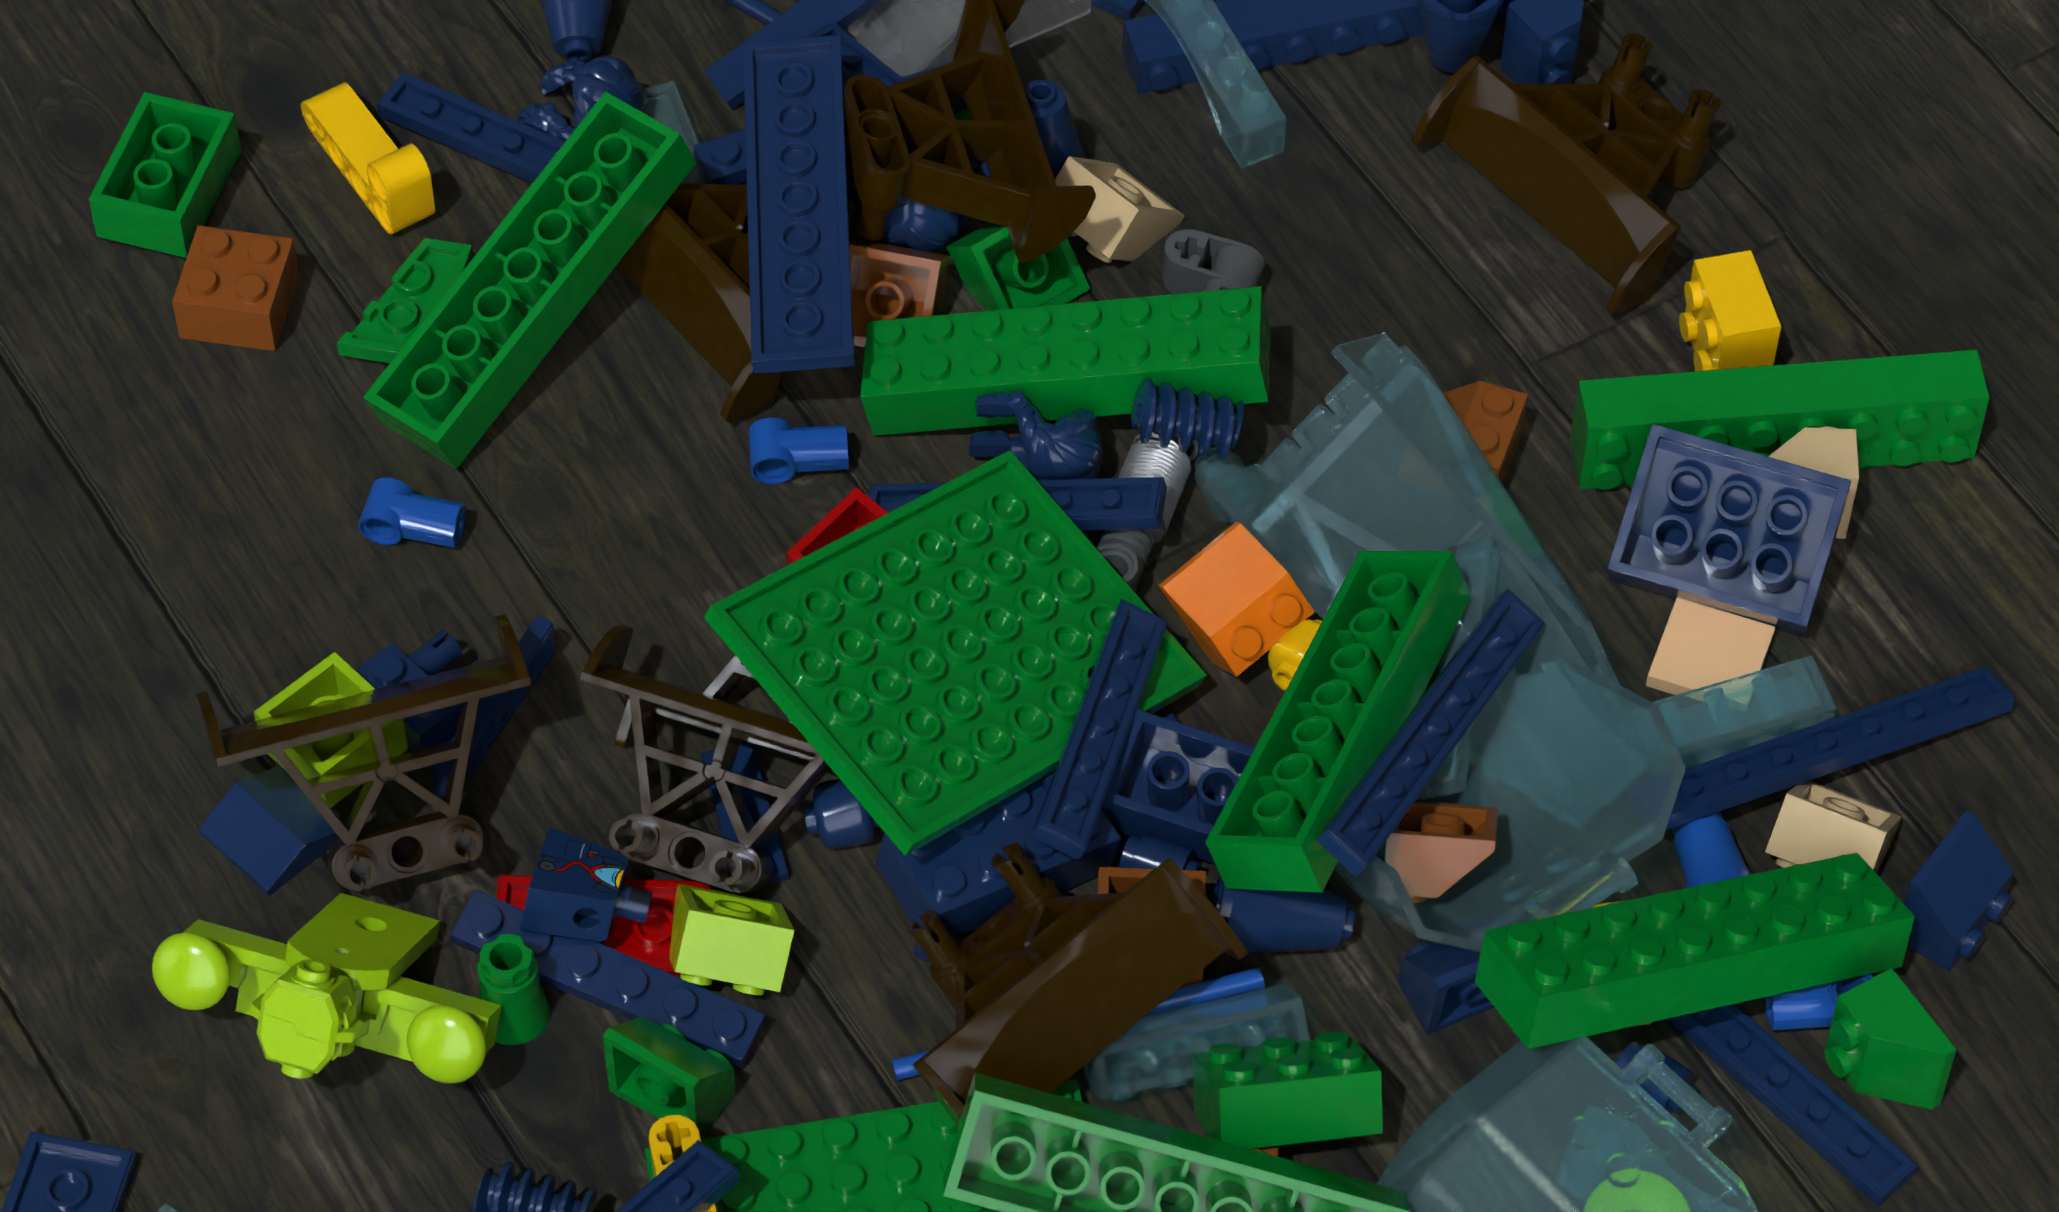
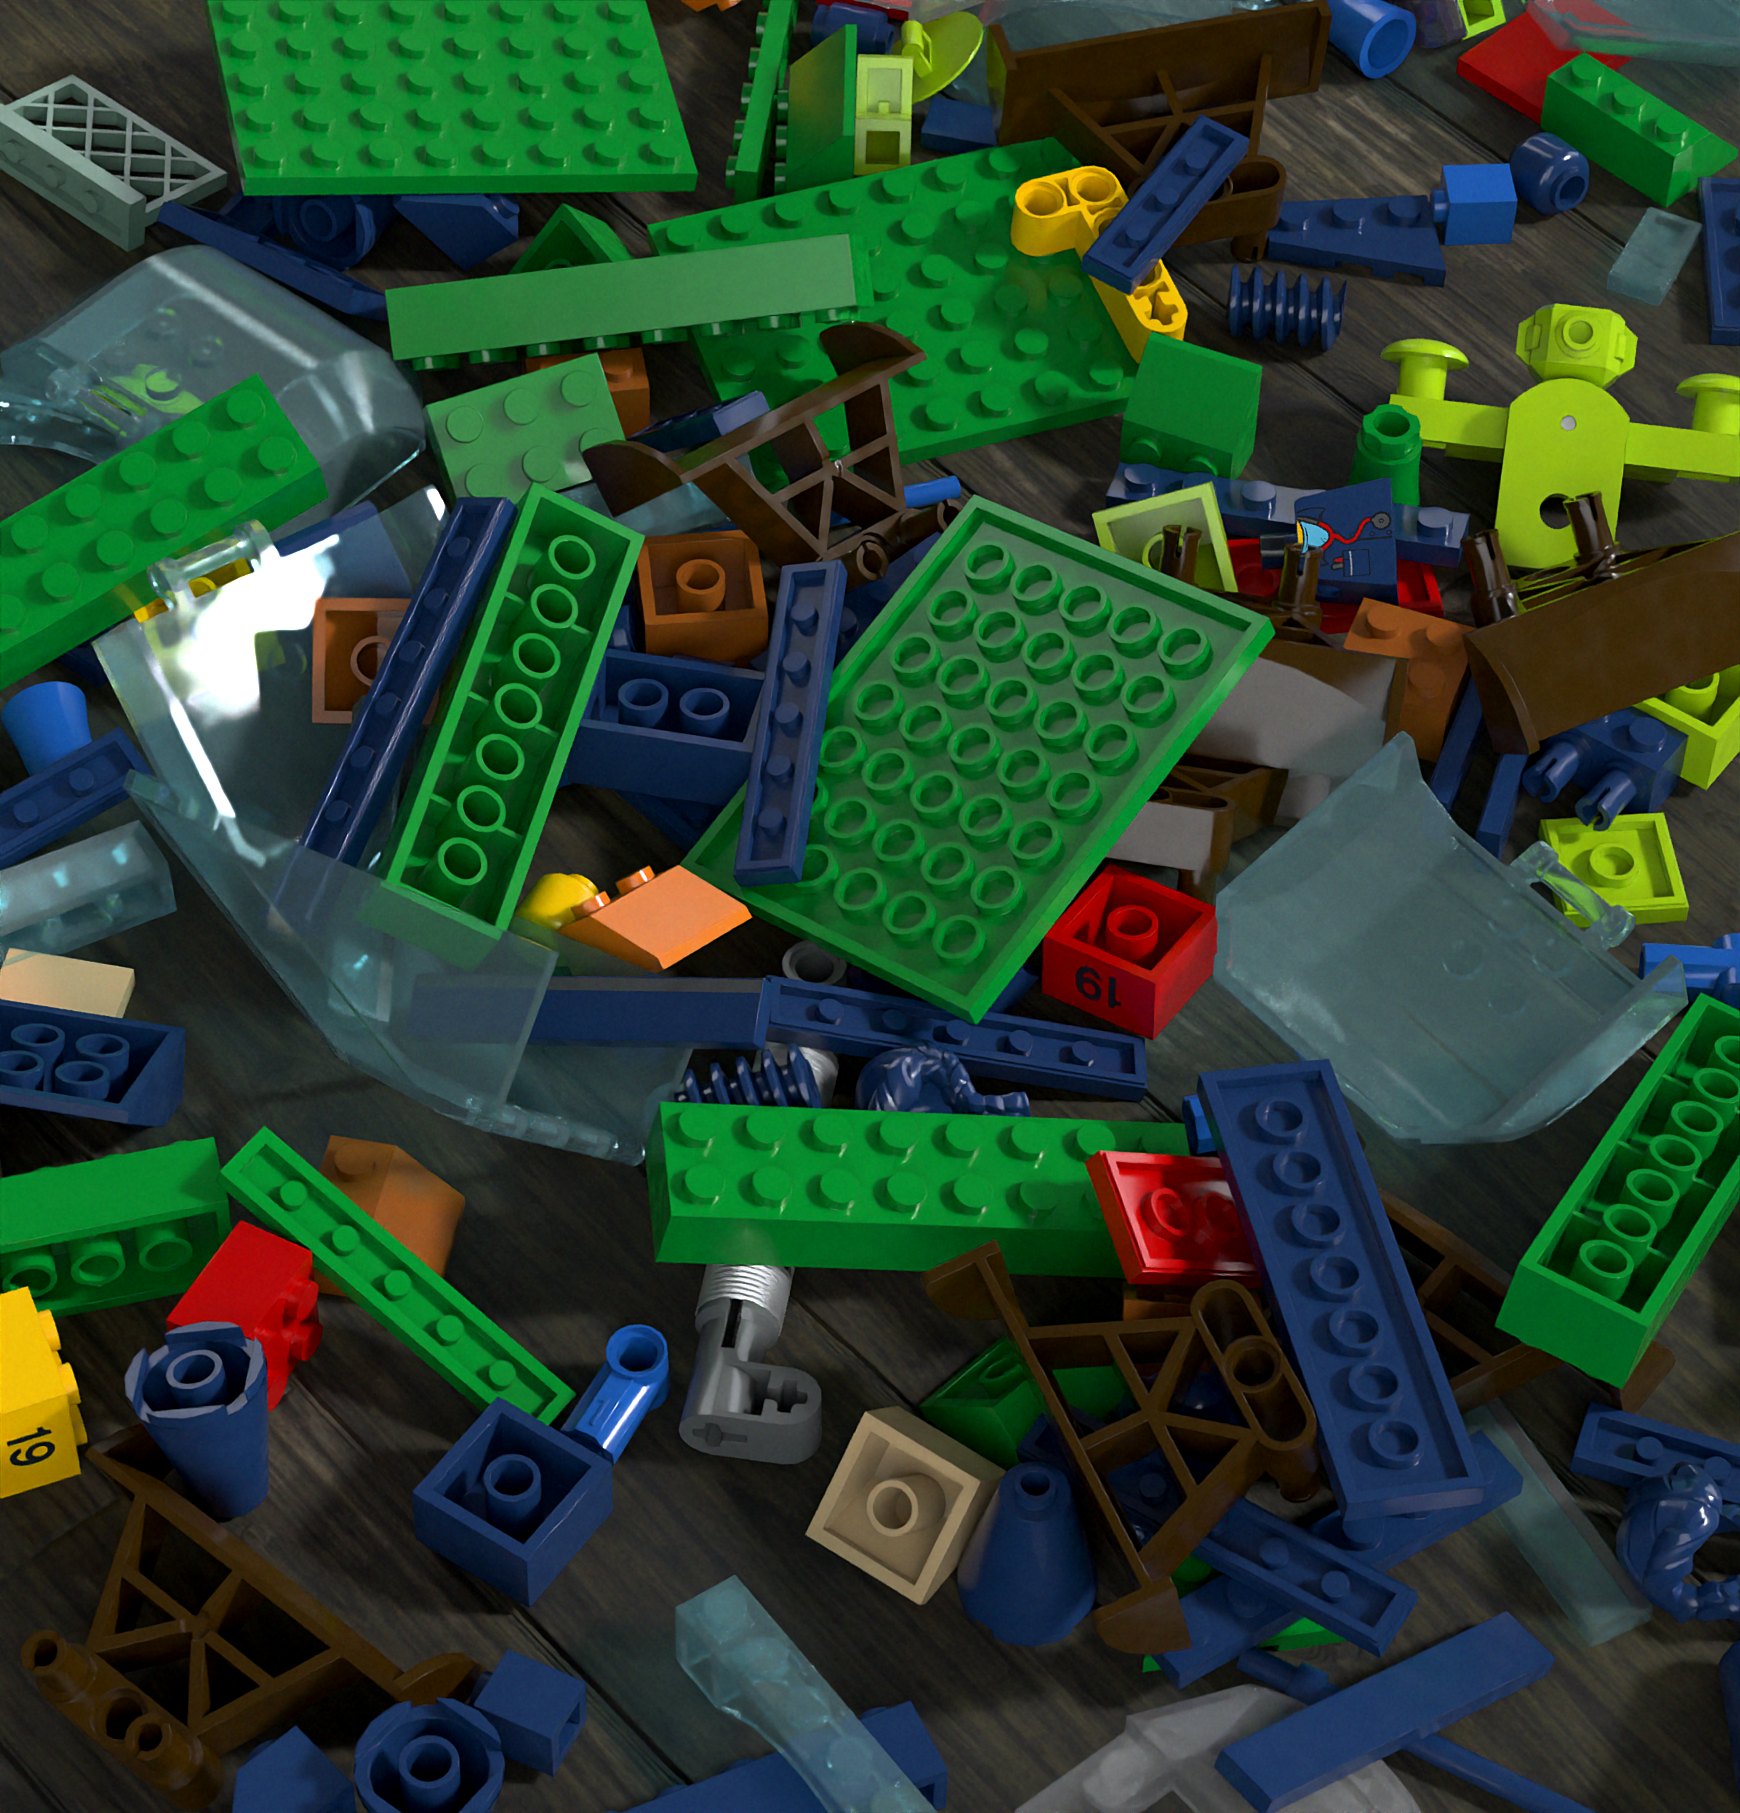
camera: 170 degrees right, 5 degrees down
none -> dark blue cone [125,1321,269,1518]
none -> red brick [166,1220,323,1412]
none -> green plate [215,1125,577,1426]
none -> dark blue tile [409,974,775,1050]
none -> dark blue brick [412,1396,613,1608]
none -> dark blue brick [469,1649,587,1777]
none -> blue piece [560,1324,671,1466]
none -> dark blue tile [625,390,771,453]
none -> red tile [1084,1150,1264,1289]
none -> clear light blue windscreen [1213,731,1688,1151]
none -> dark orange brick [1343,597,1477,763]
none -> dark blue tile [1418,675,1487,844]
none -> lime tile [1538,812,1689,929]

